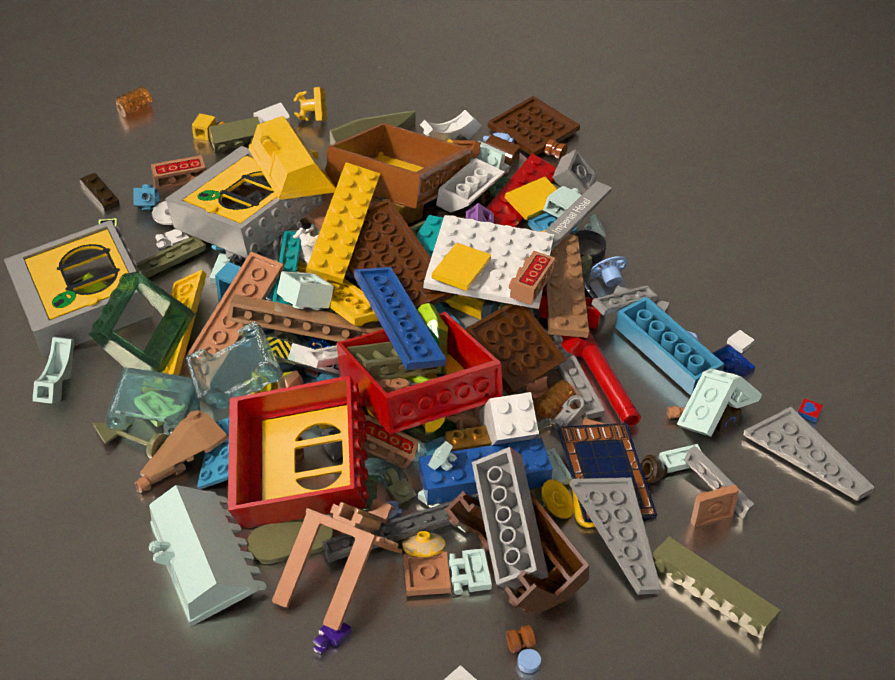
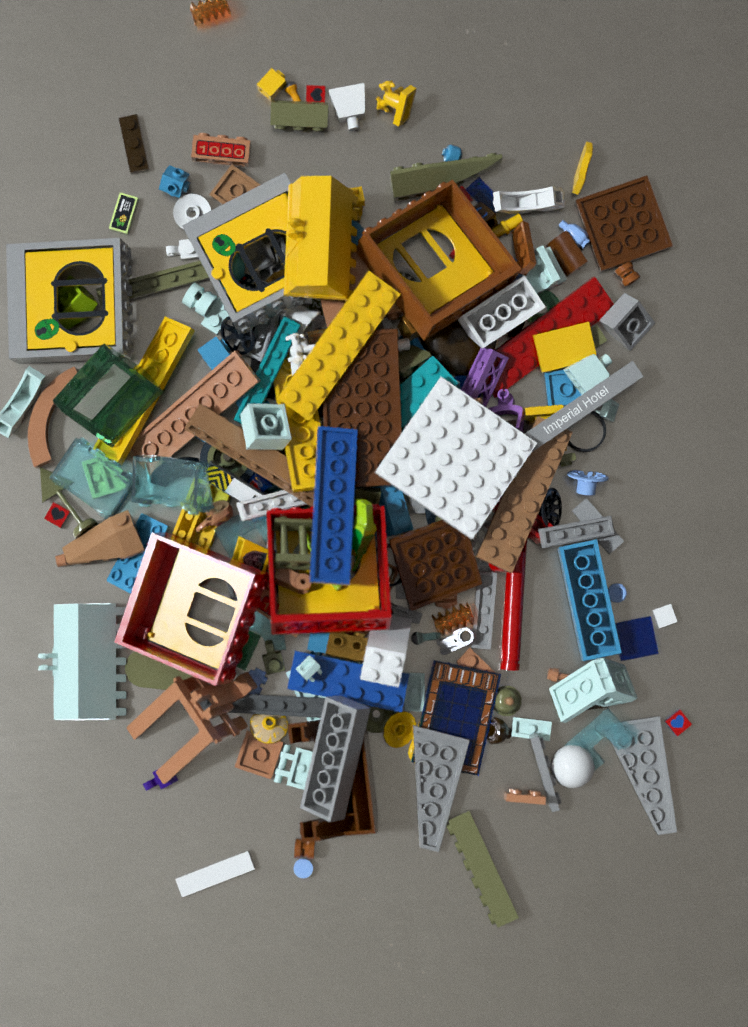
camera: 25 degrees right, 40 degrees up
yellow tile [431,243,491,291] -> none
nougat brick [509,251,555,305] -> none
none -> nougat arch [28,365,100,468]
none -> red tile [44,502,70,528]
none -> light aqua wheel [182,282,218,317]
none -> olive piece [492,686,522,716]
none -> white piece [551,745,595,788]
none -> clear light blue plate [564,708,634,771]
none -> yellow tile [572,141,593,195]

